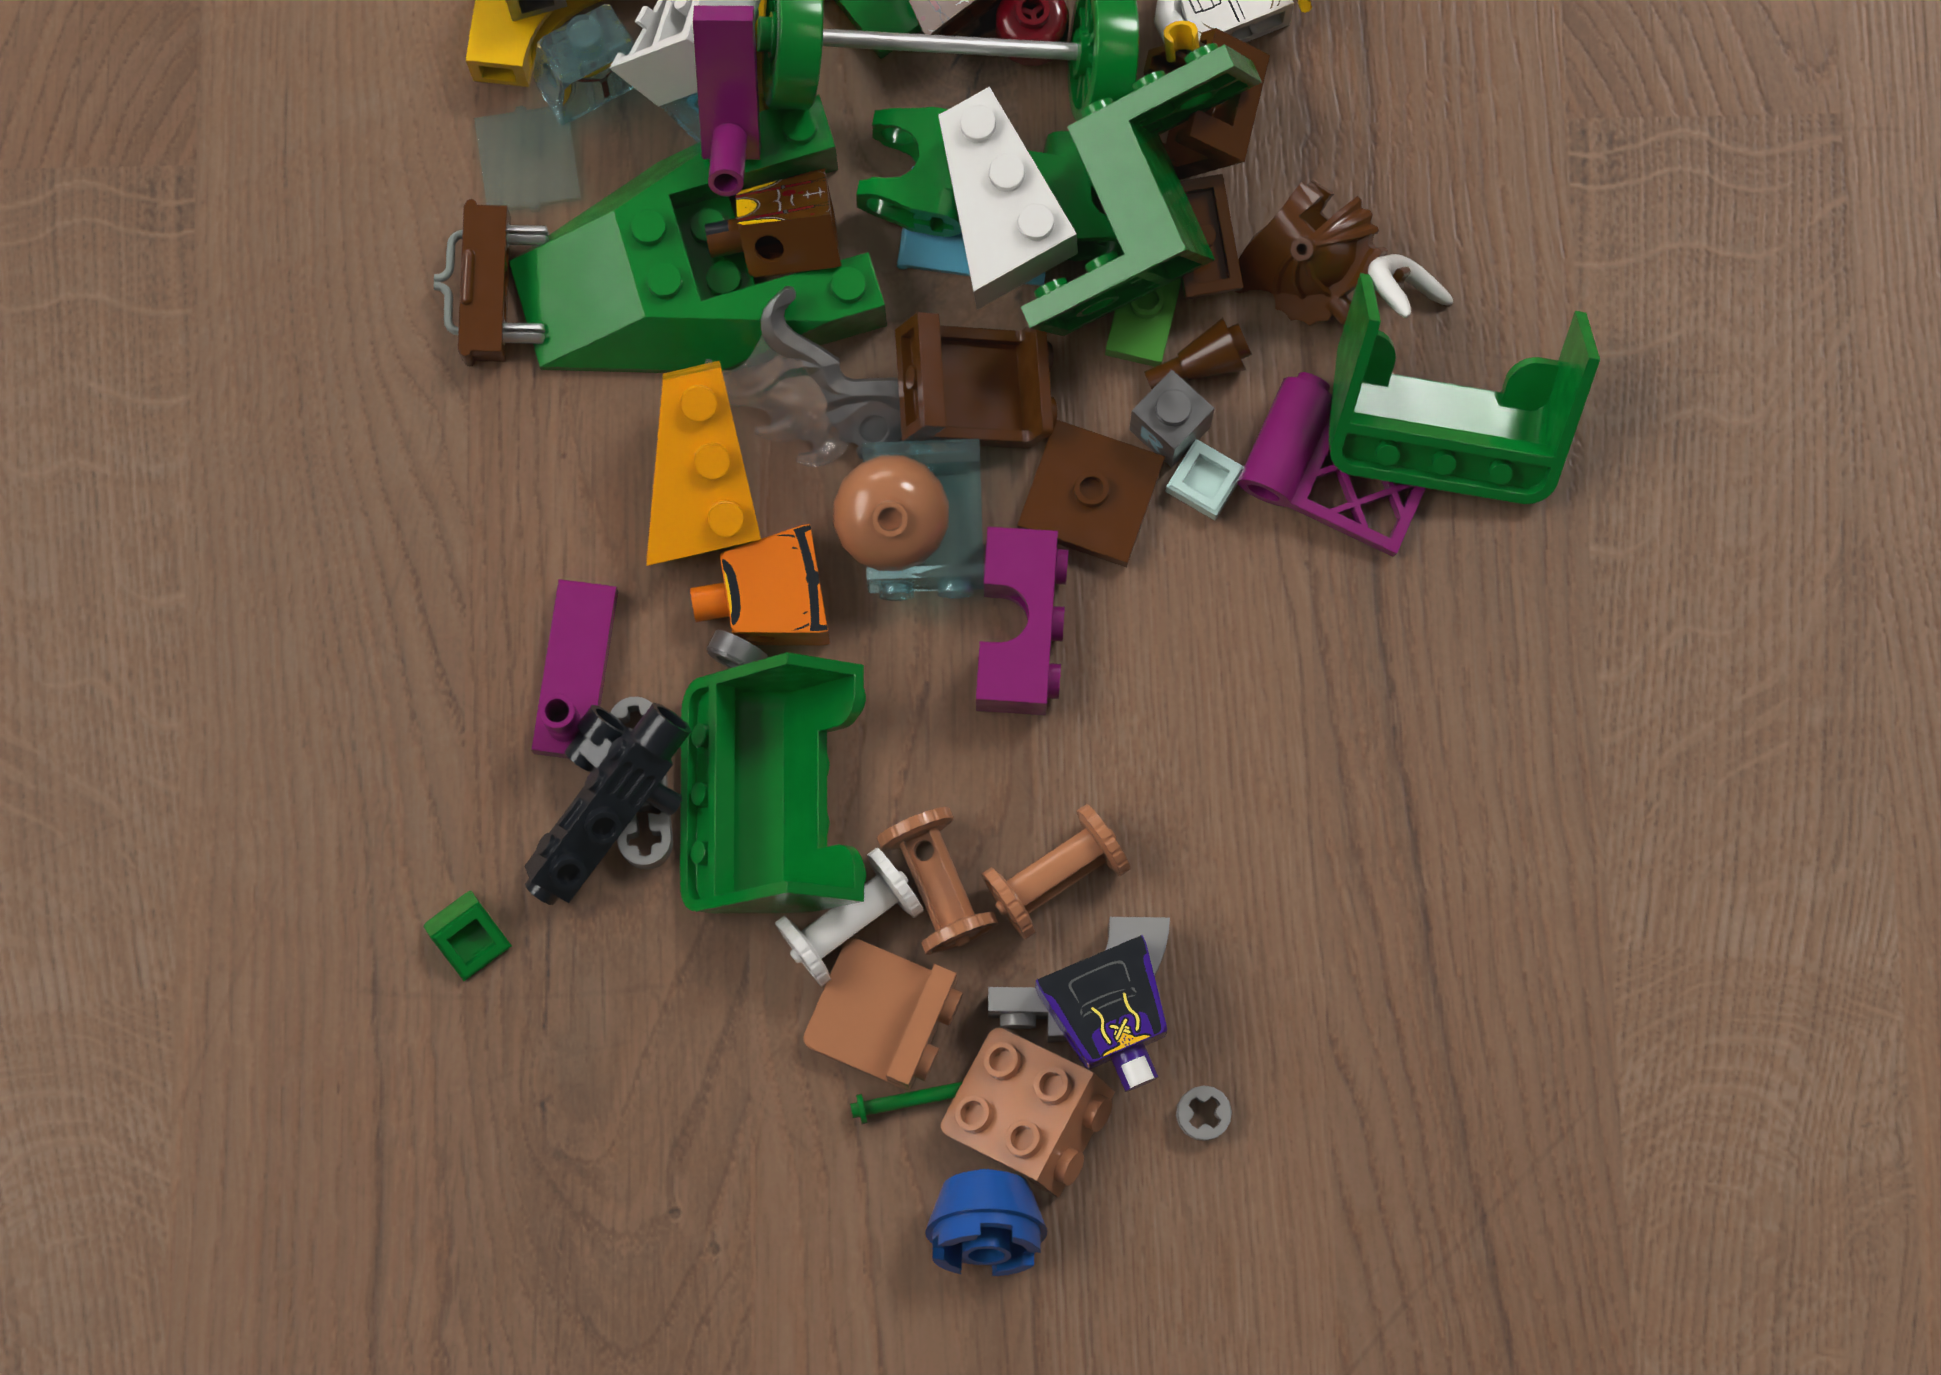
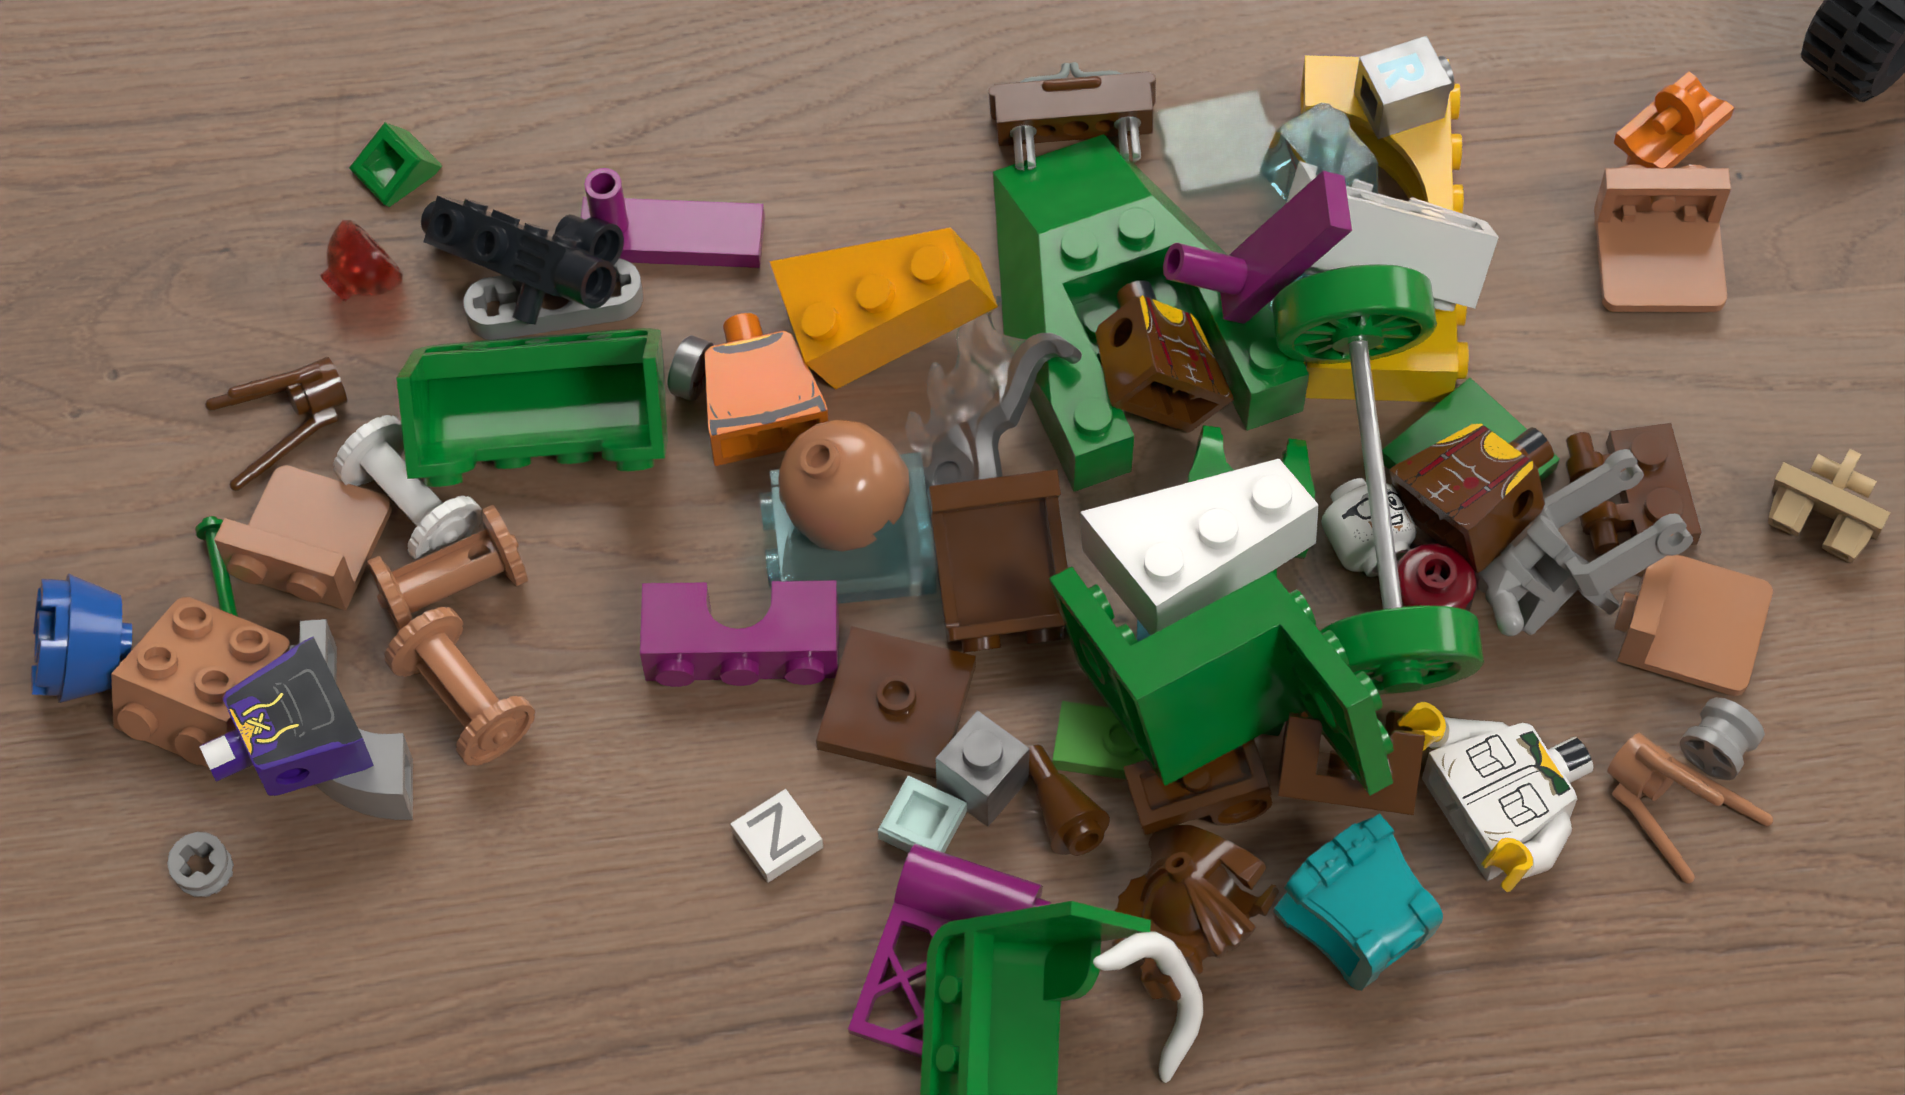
camera: 85 degrees right, 15 degrees down
none -> reddish brown plant [205,357,347,491]
none -> clear red brick [320,220,403,302]
none -> white tile [730,789,823,883]
none -> teal piece [1273,814,1443,991]
none -> white head [1321,478,1417,577]

